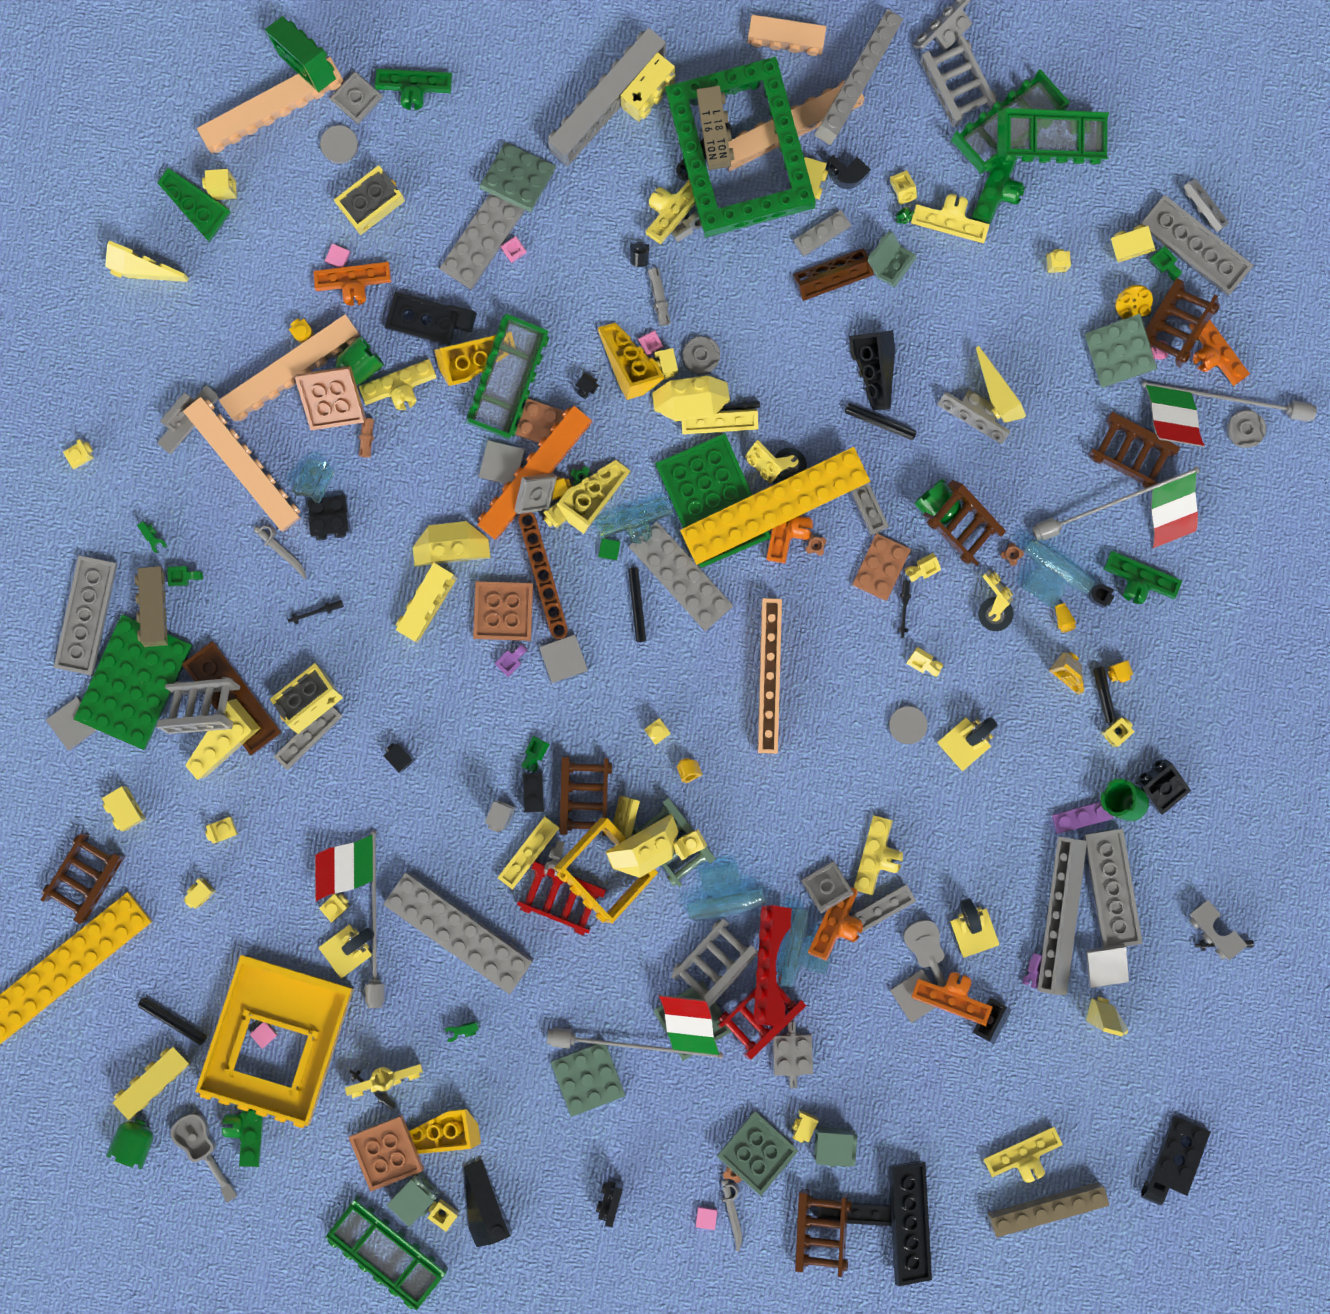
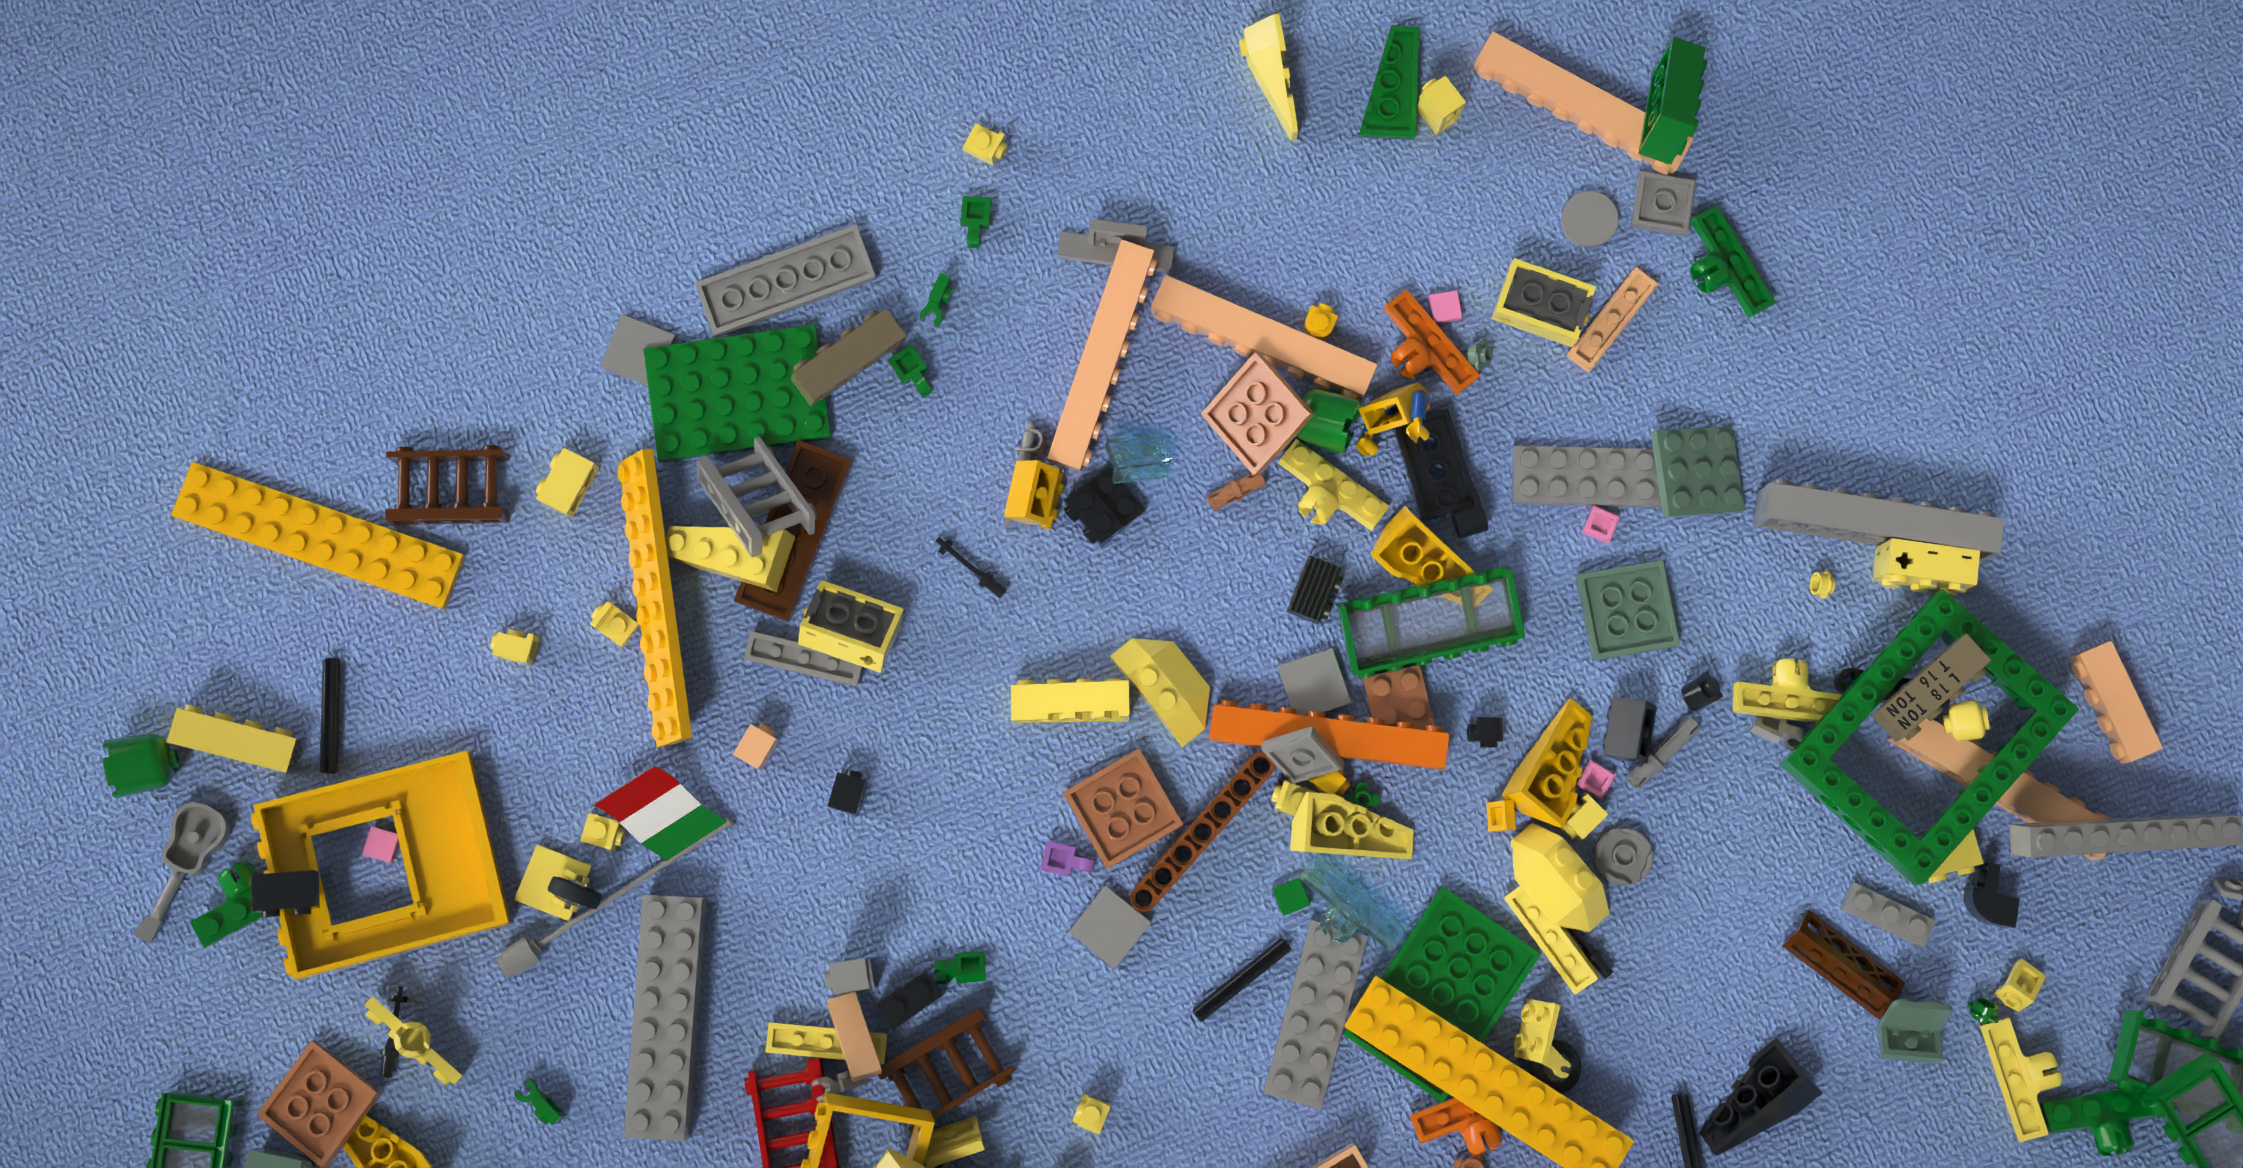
camera: 55 degrees right, 5 degrees down
none -> black brick [251,870,320,918]
none -> yellow plate [617,449,692,748]
none -> light nougat brick [733,723,779,771]
none -> light nougat tile [827,992,882,1082]
none -> green plate [960,196,992,249]
none -> yellow brick [1004,460,1064,530]
none -> pearl dark grey brick [1286,555,1344,625]
none -> torso [1356,383,1430,457]
none -> sand green plate [1468,339,1492,371]
none -> yellow plate [1486,800,1516,832]
none -> light nougat tile [1566,266,1659,373]
none -> sand green plate [1575,560,1680,661]
none -> black brick [1602,697,1657,764]
none -> light yellow plate [1810,570,1836,599]
none -> light yellow head [1943,700,1990,742]

